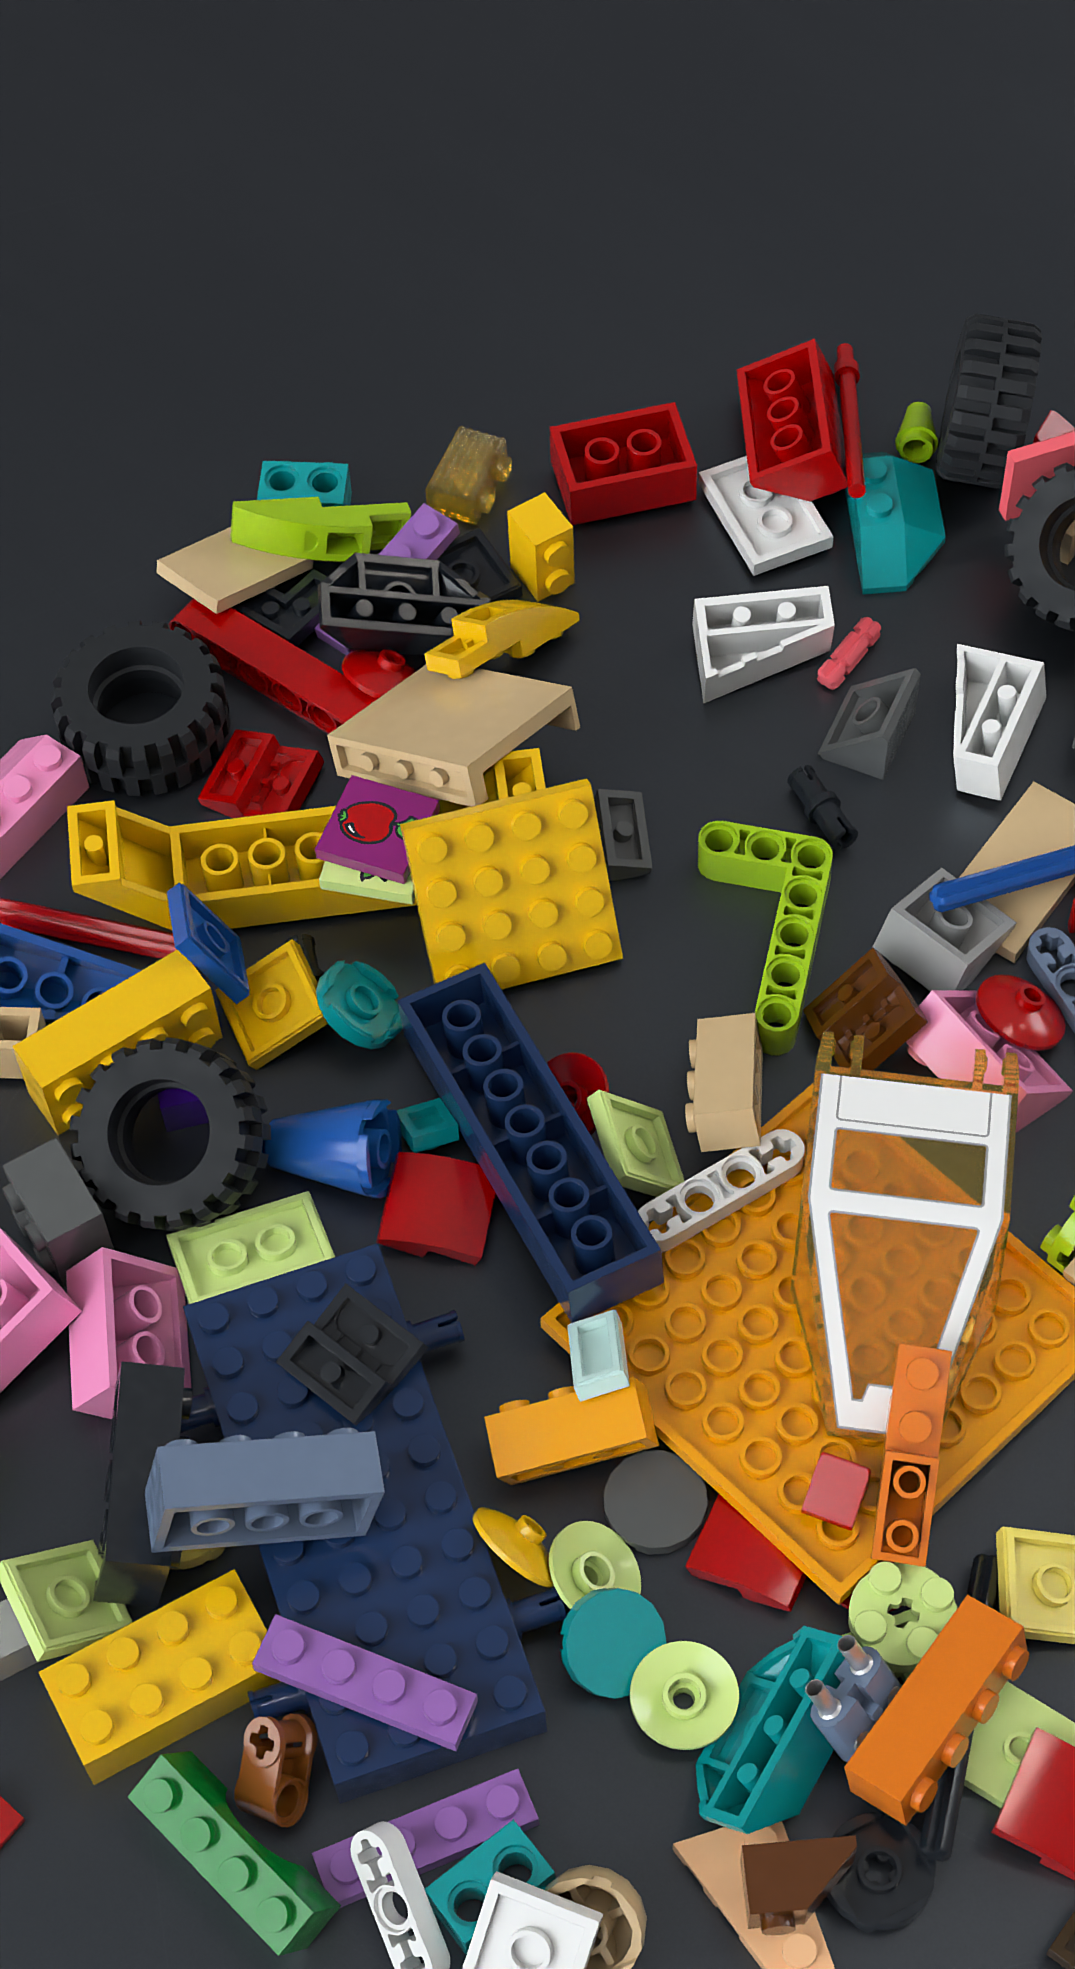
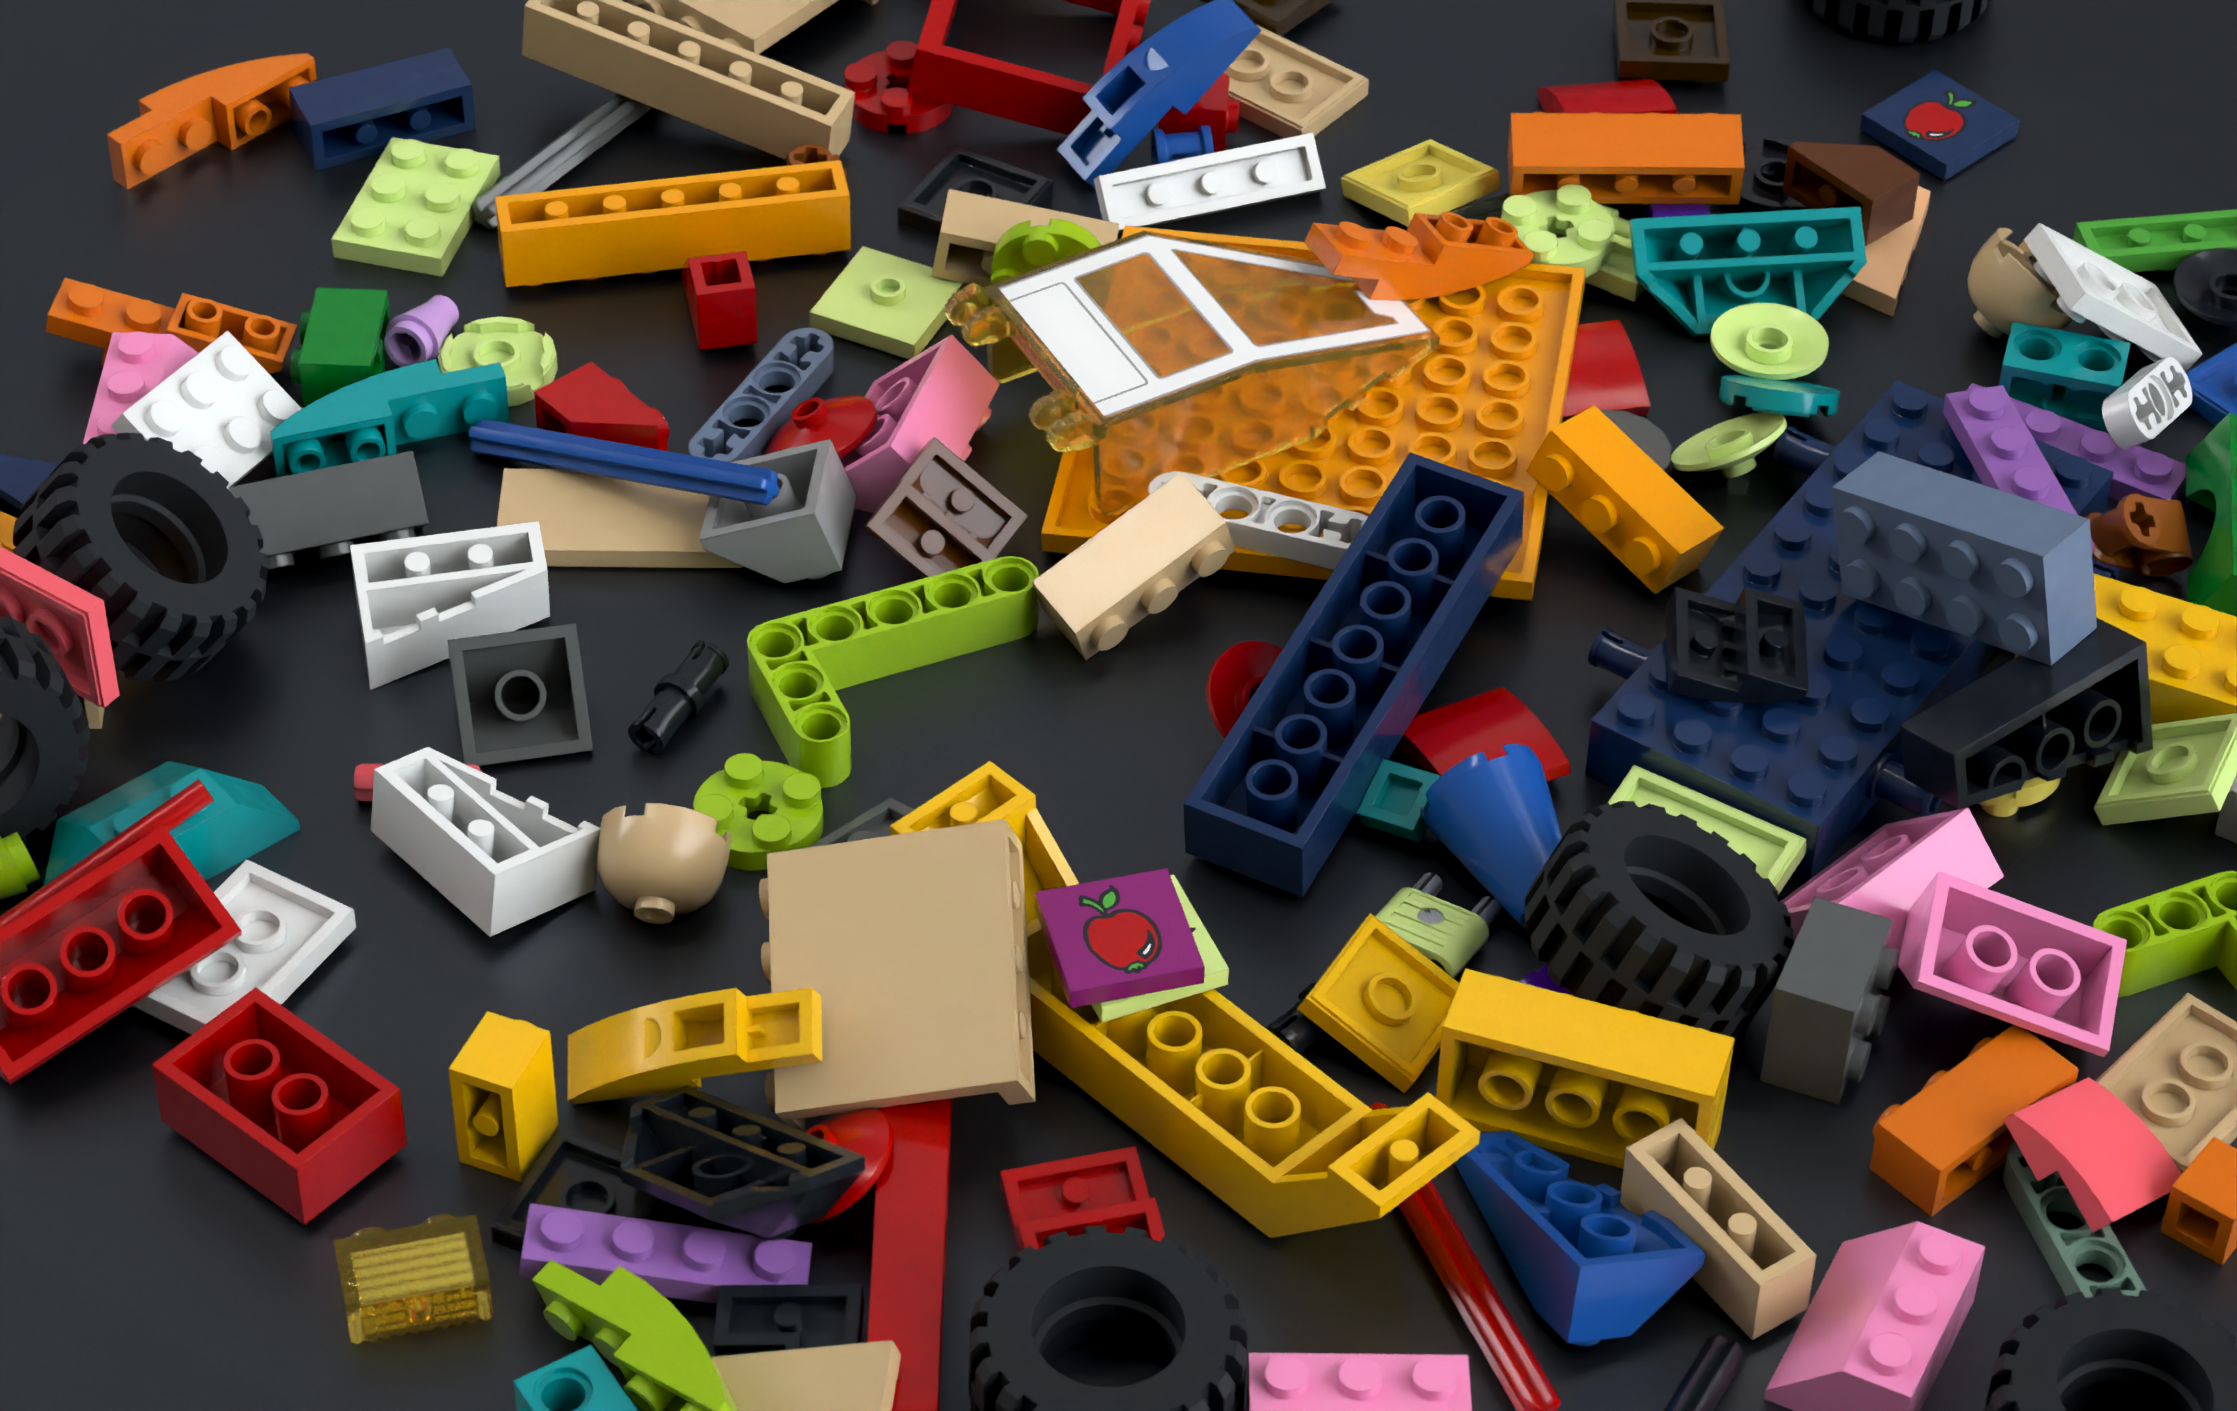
camera: 130 degrees left, 15 degrees down
blue tile [167,882,250,1004] -> none
teal tile [316,960,403,1049] -> none
yellow plate [400,778,623,989] -> none
yellow dish [473,1507,554,1587] -> none
light aqua tile [567,1309,630,1402] -> none
yellowish green plate [587,1090,685,1197] -> none
slope [801,1452,871,1531] -> none
sand blue piece [805,1635,902,1762] -> none
none -> tan cylinder [597,803,732,924]
none -> lime plate [693,753,824,871]
none -> yellowish green piece [1375,872,1501,978]

